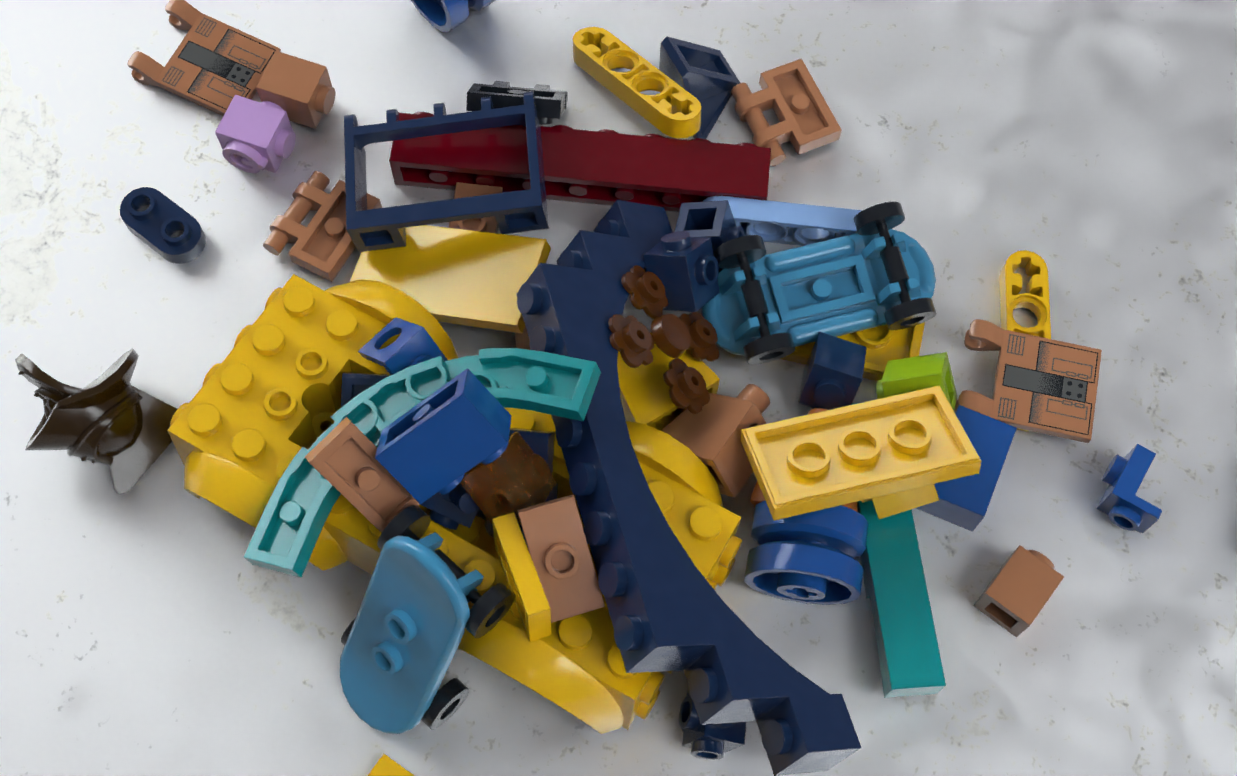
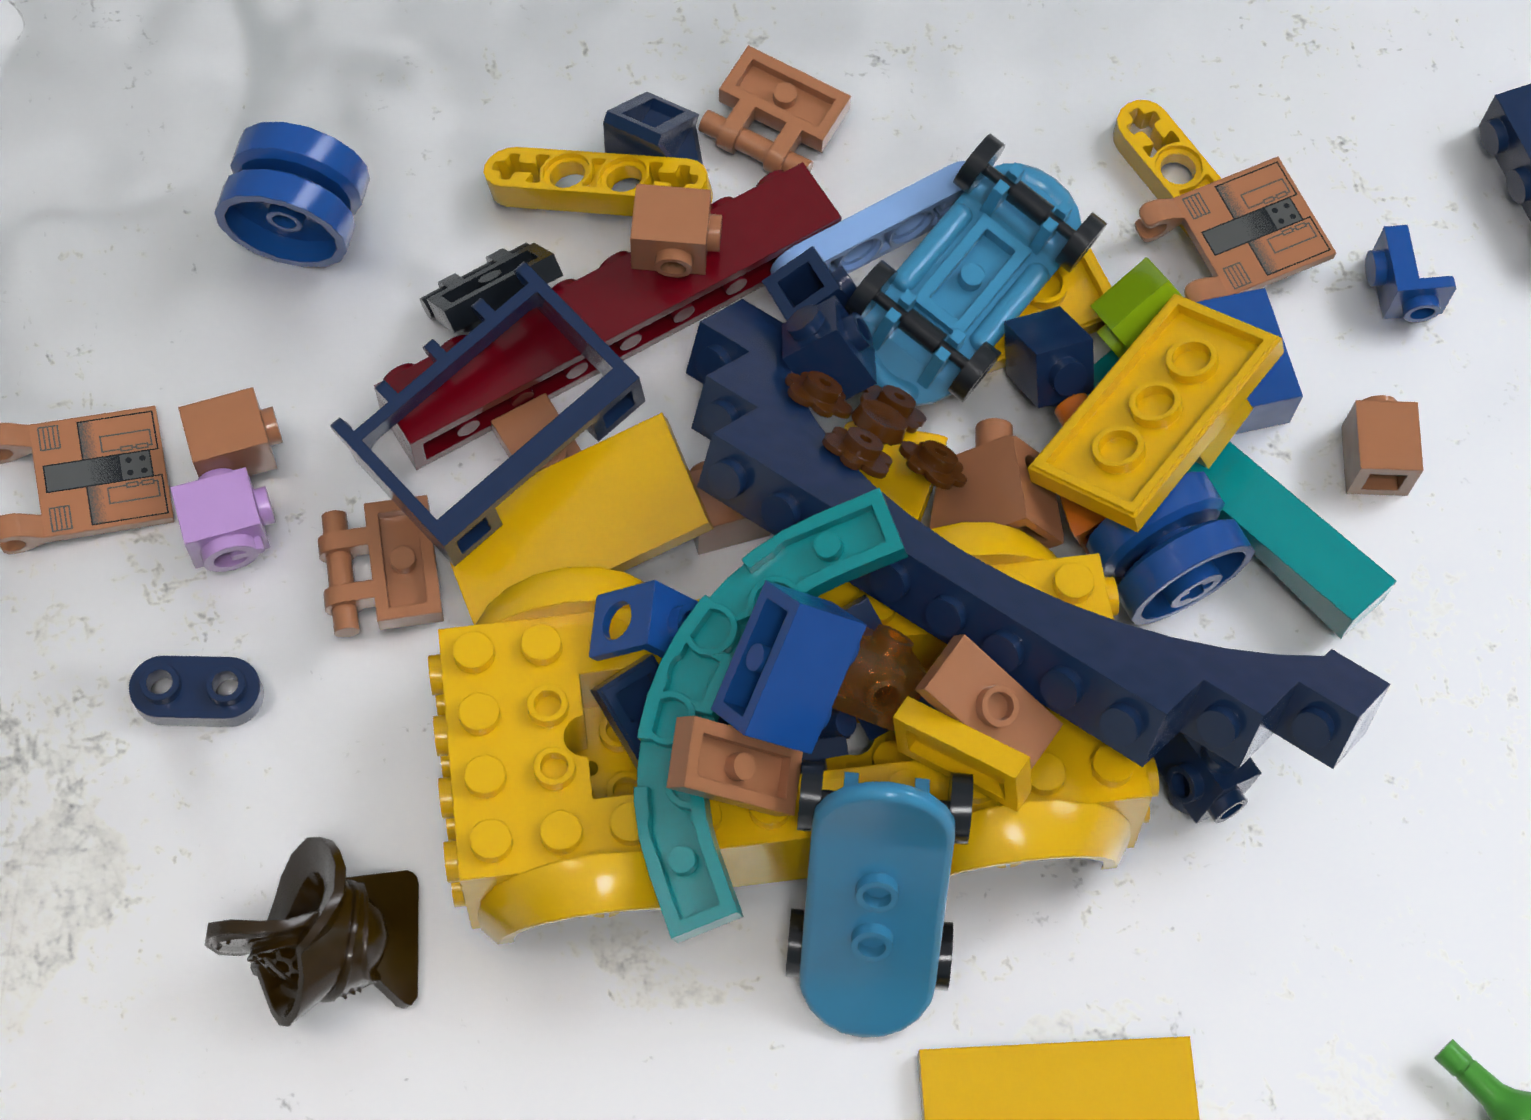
camera: 40 degrees left, 0 degrees up
none -> nougat brick [630,184,722,278]

